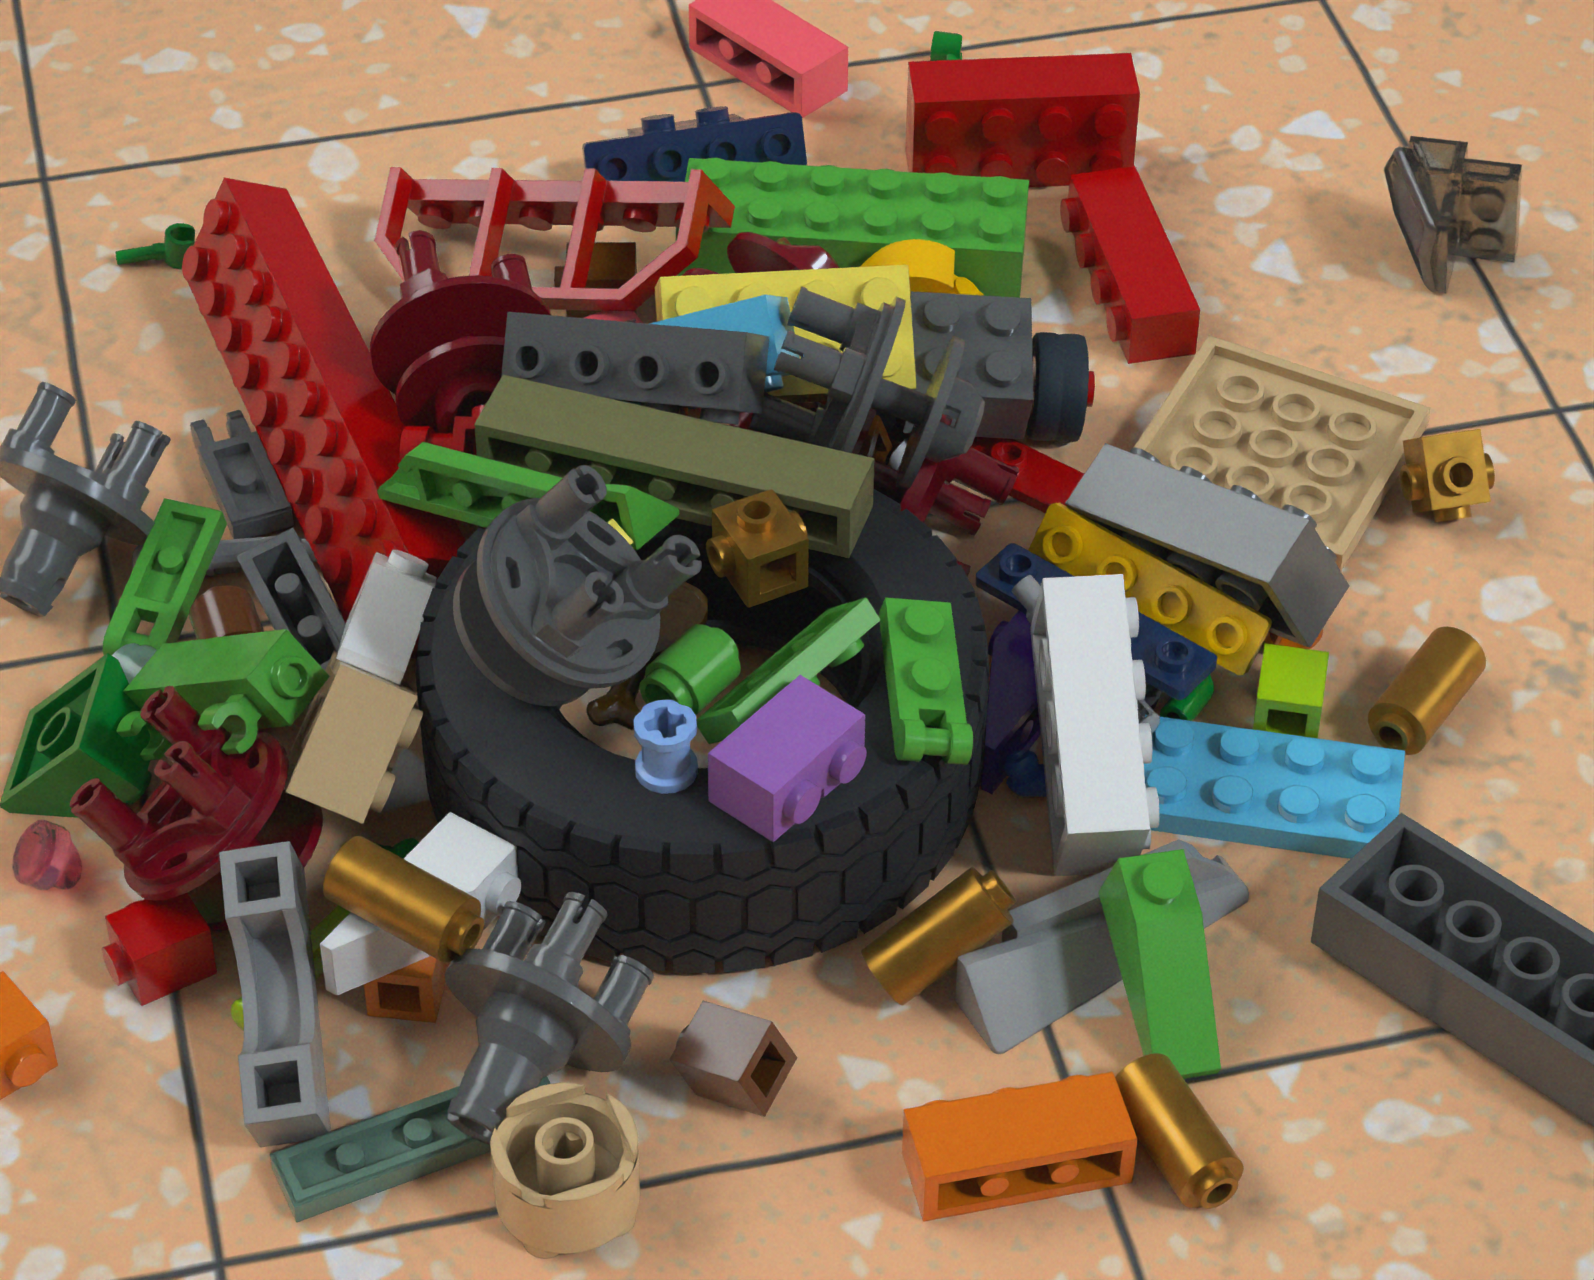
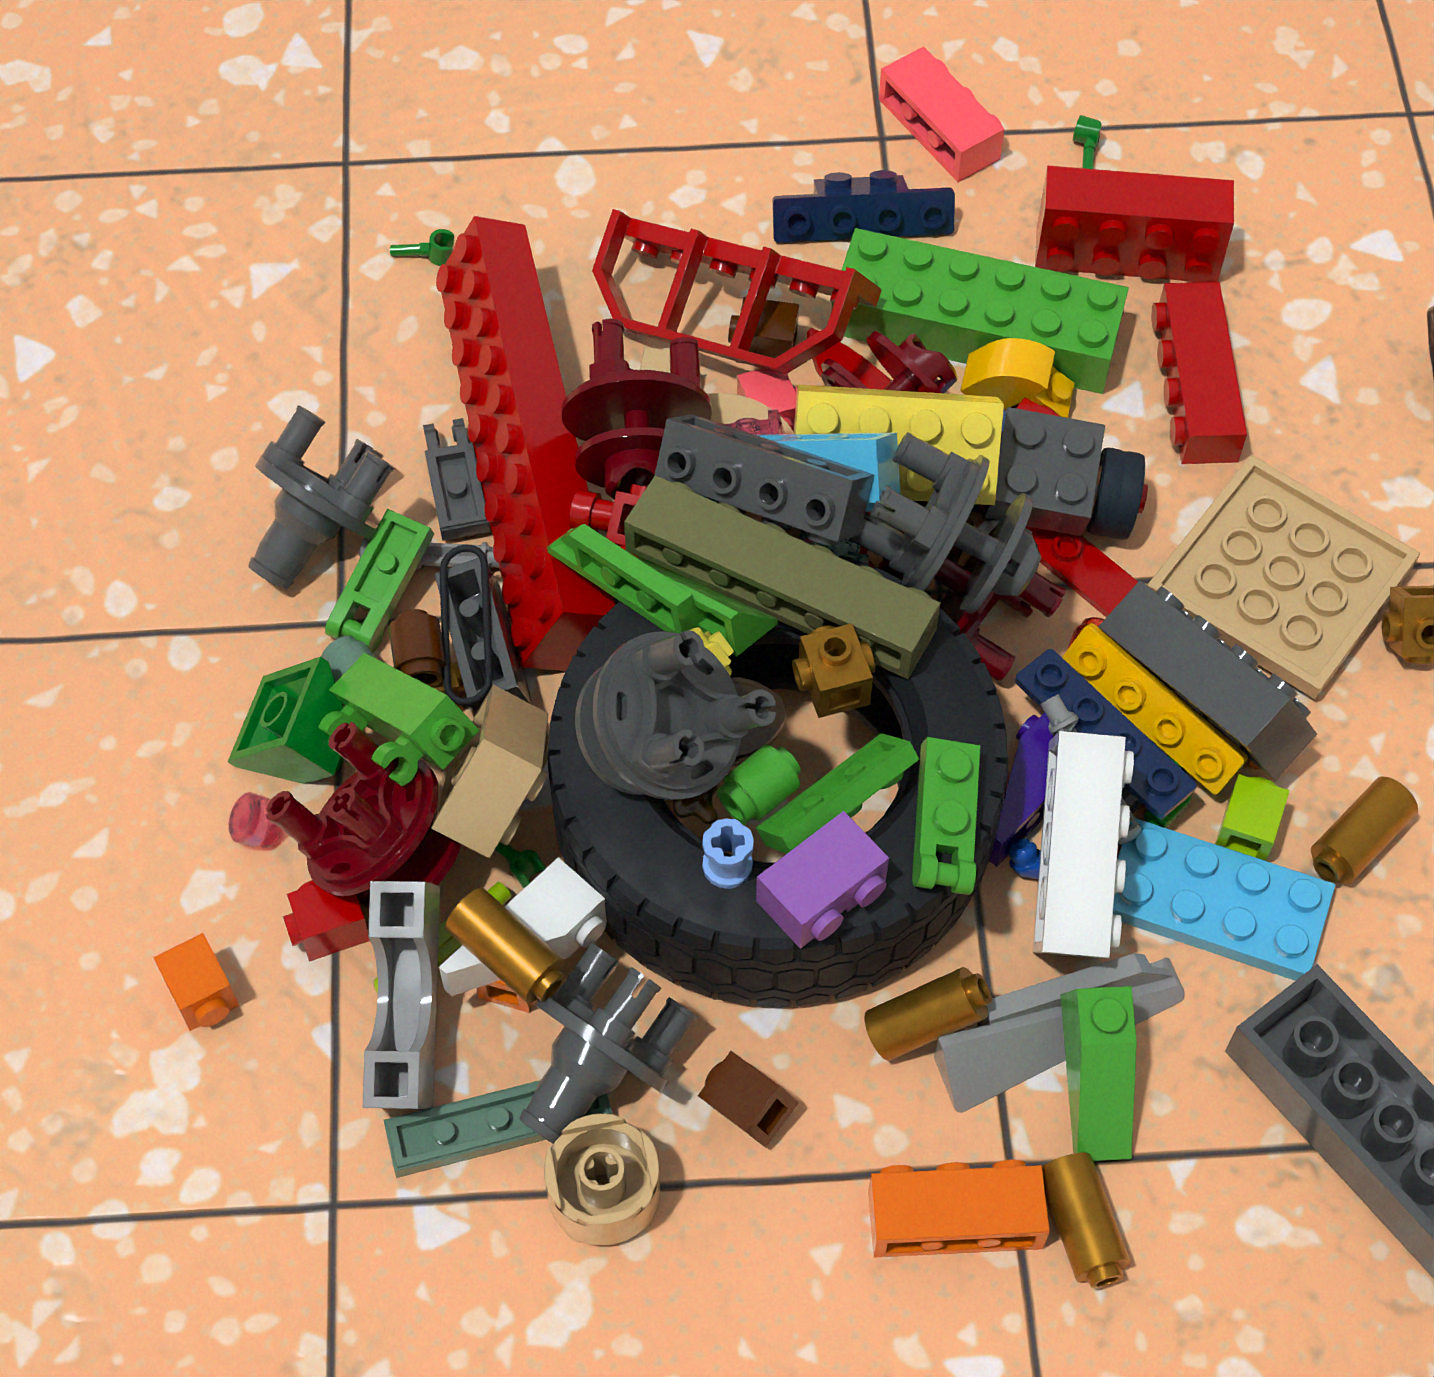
camera: 10 degrees right, 15 degrees up
white slope [336,550,437,685] -> none
none -> black piece [439,545,493,705]

